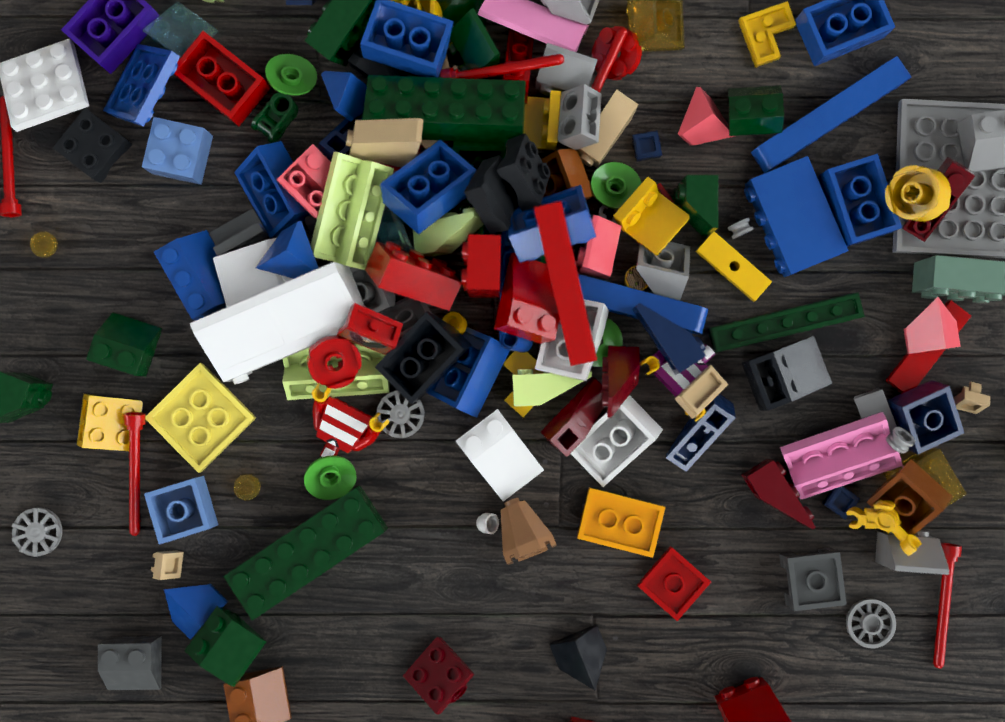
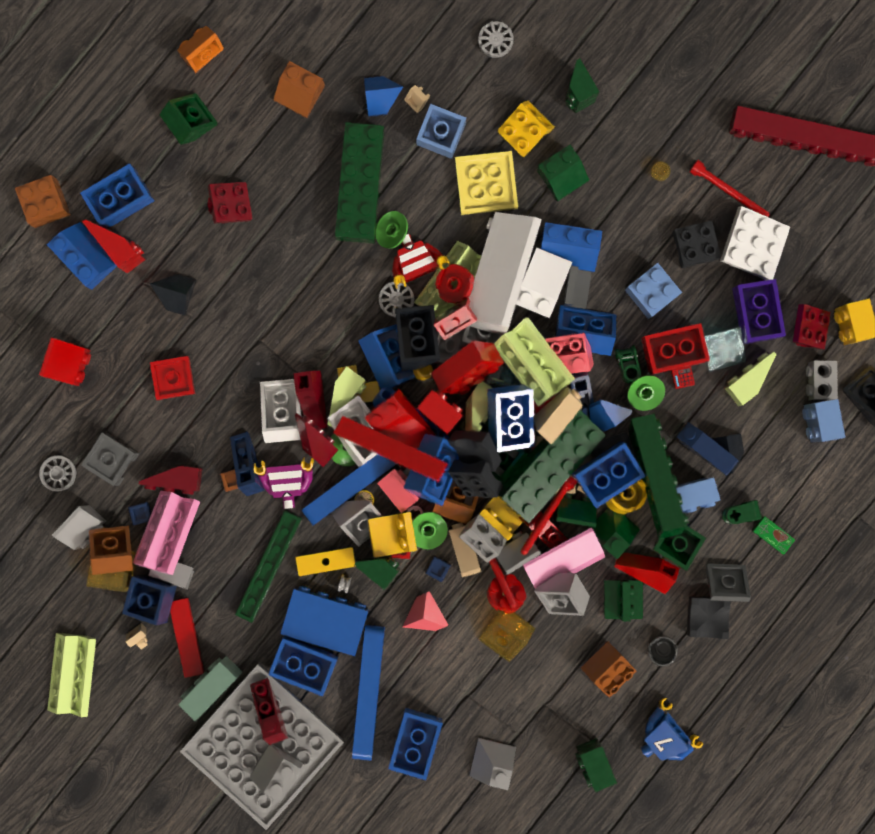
camera: 130 degrees right, 0 degrees up
dark grey slope [98,636,162,690] -> none
blue plate [103,44,180,127] -> none
red piece [123,412,146,536] -> none
dark green slope [185,606,266,687] -> none
clear yellow plate [234,474,260,500] -> none
blue slope [255,221,319,279] -> none
white slope [456,409,544,501] -> none
white hinge [476,513,499,534] -> none
medium nougat cone [501,498,557,565] -> none
light orange plate [577,487,665,558] -> none
dark blue slope [632,303,706,375] -> none
tan tile [675,365,728,419] -> none
dark green slope [728,85,784,136] -> none
yellow tile [738,1,796,68] -> none
slope [741,336,832,411] -> none
yellow piece [846,500,922,556] -> none
yellow brick [885,165,951,222] -> none
light grey bush [886,427,915,453] -> none
coral slope [904,297,961,354] -> none
red piece [933,543,962,669] -> none
none -> dark orange tile [220,469,238,492]
none -> red tile [671,366,695,389]

